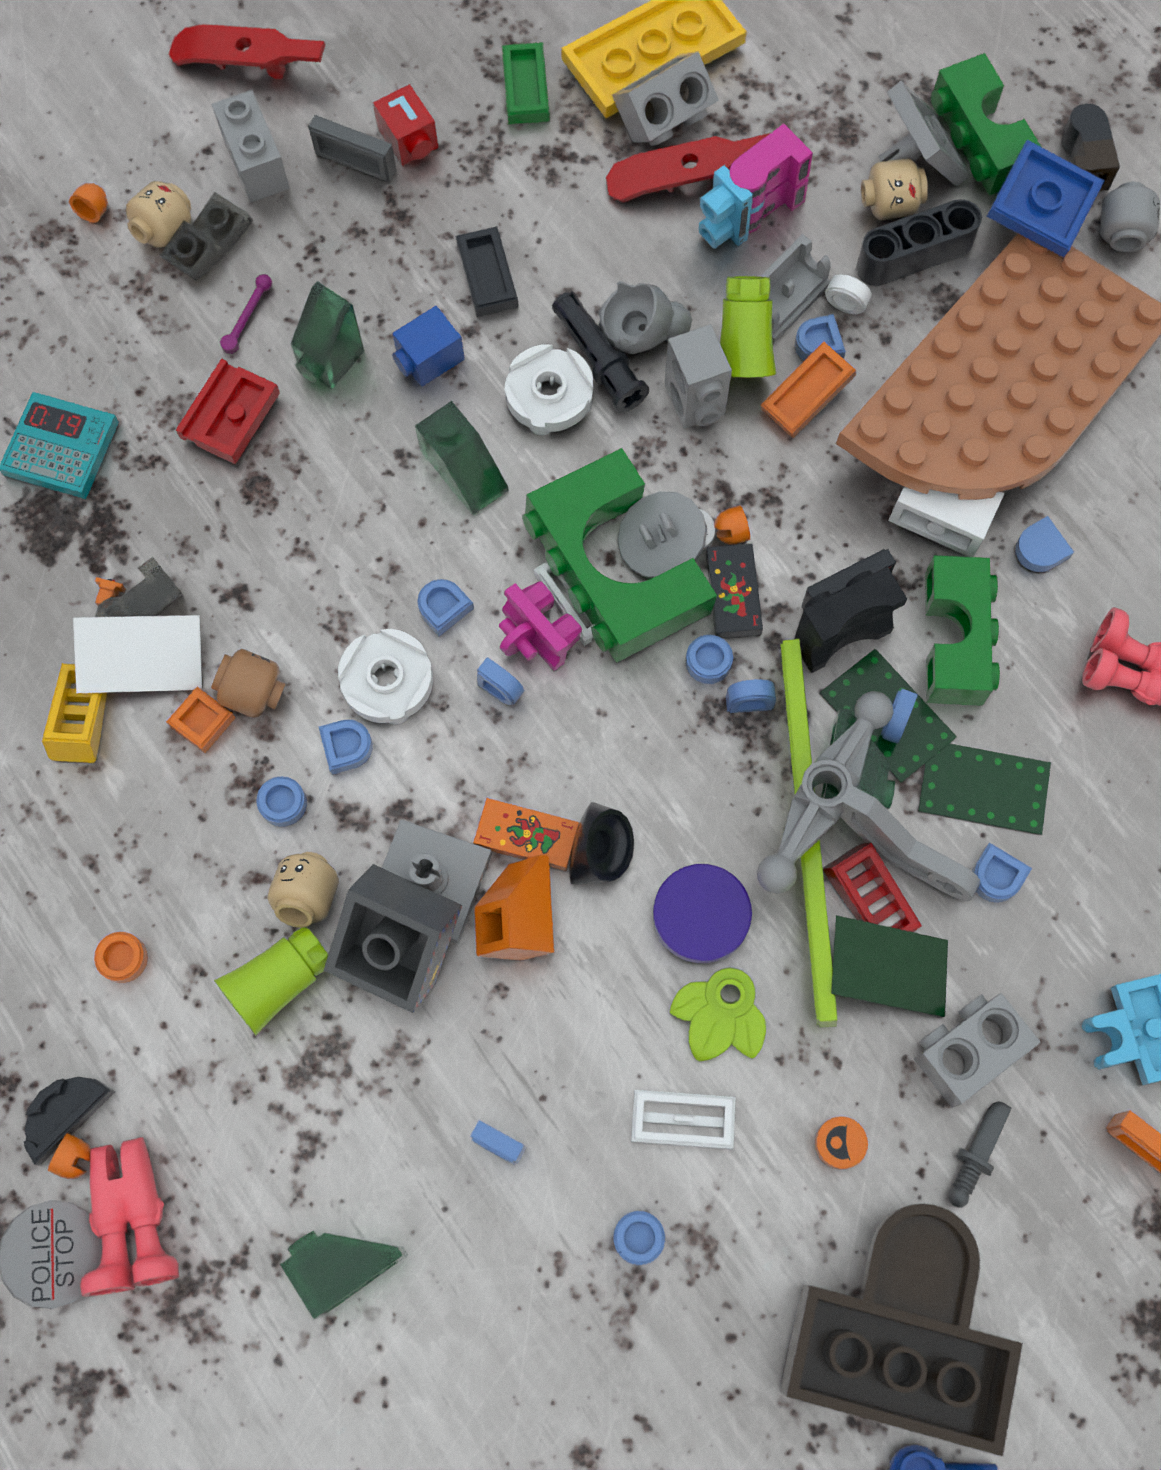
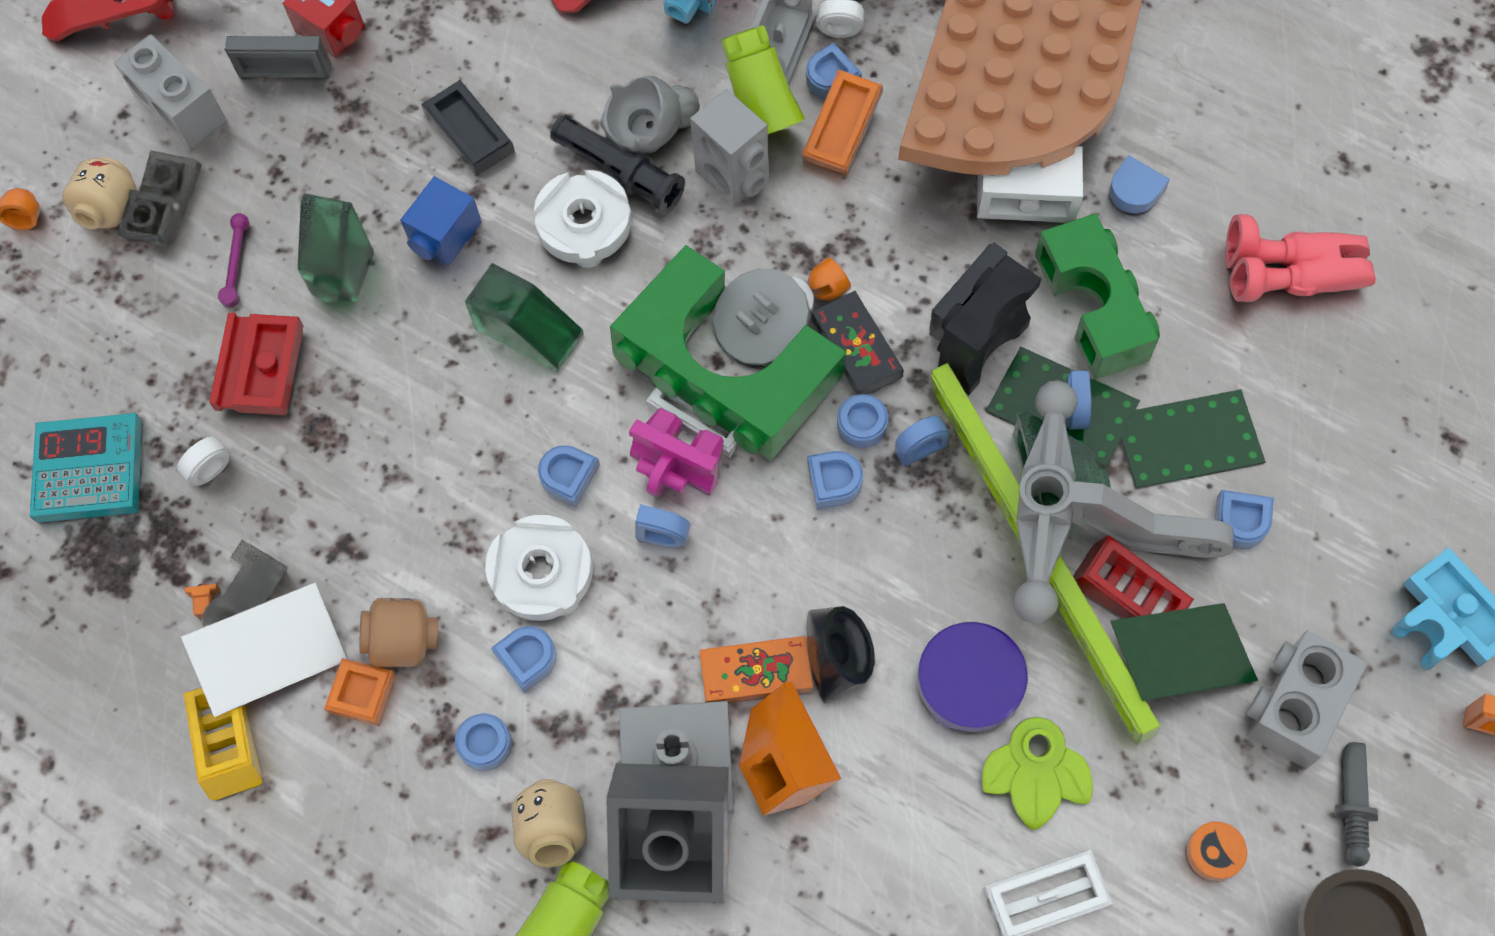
camera: 20 degrees left, 5 degrees down
none -> white tile [177,436,230,486]
none -> medium blue tile [807,451,863,509]

